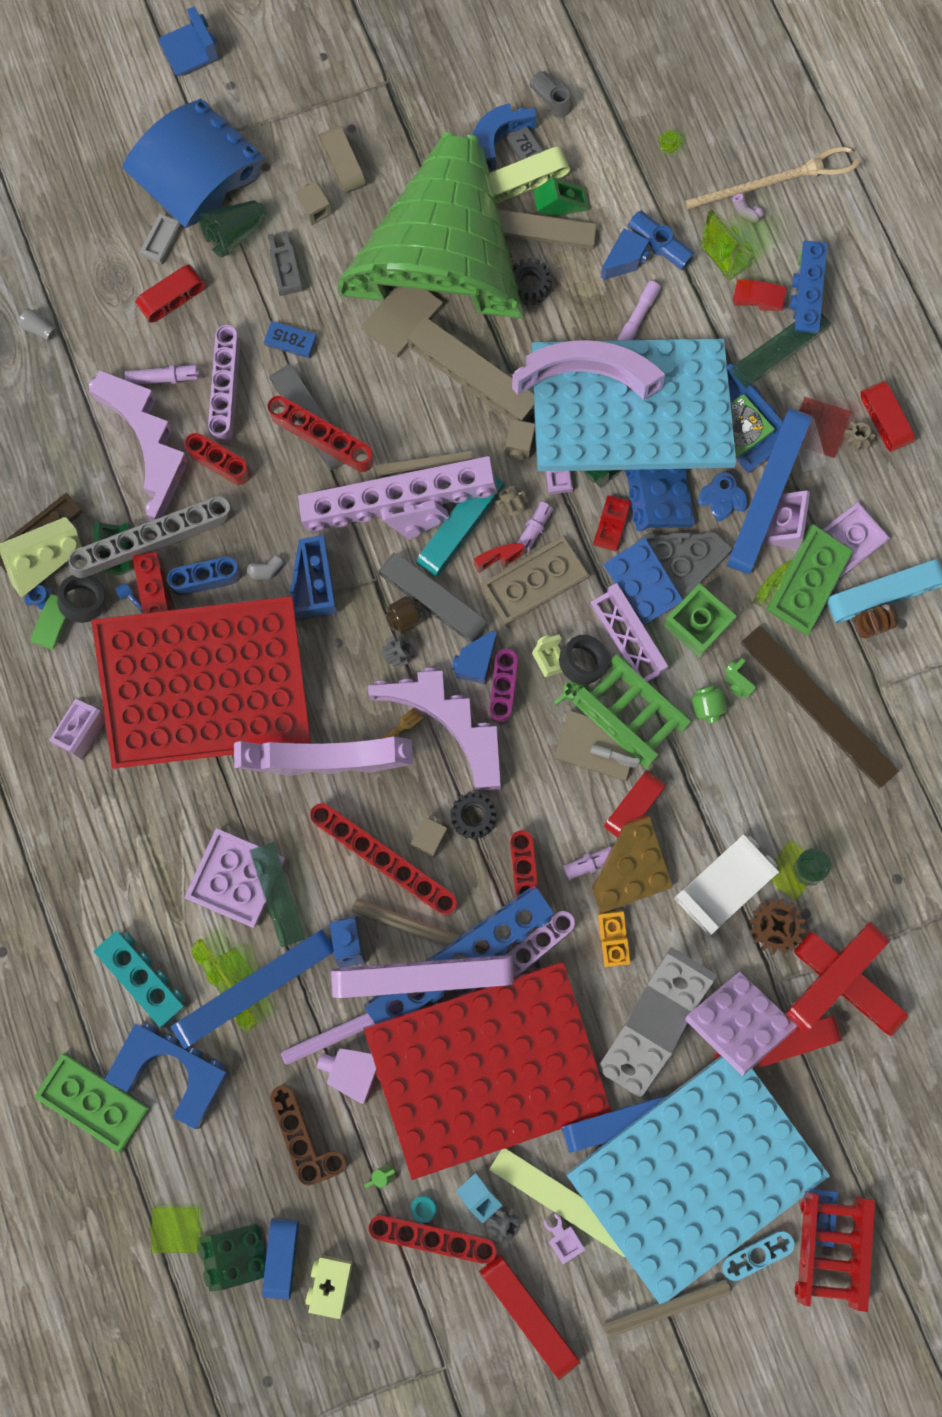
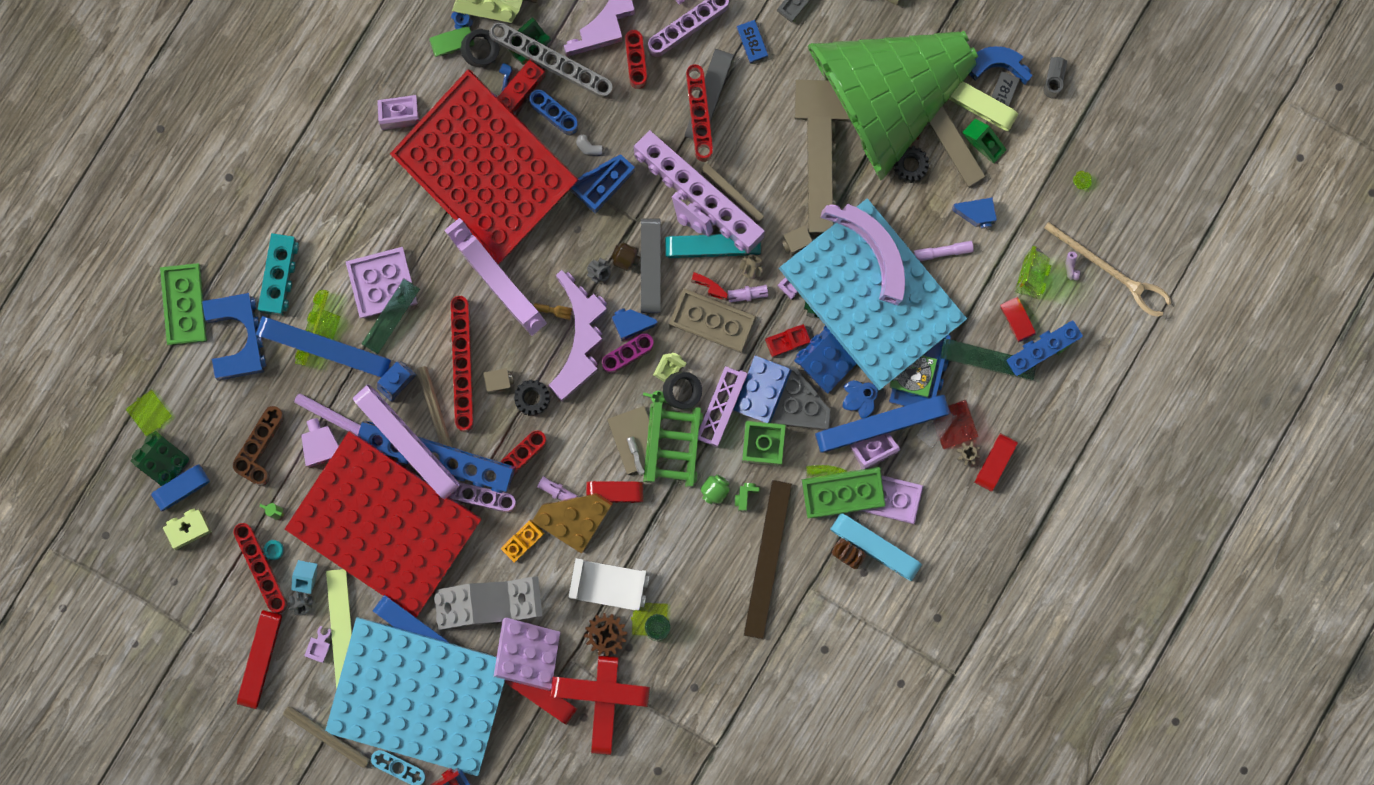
camera: 40 degrees right, 5 degrees up
blue piece [628,210,695,271] -> none

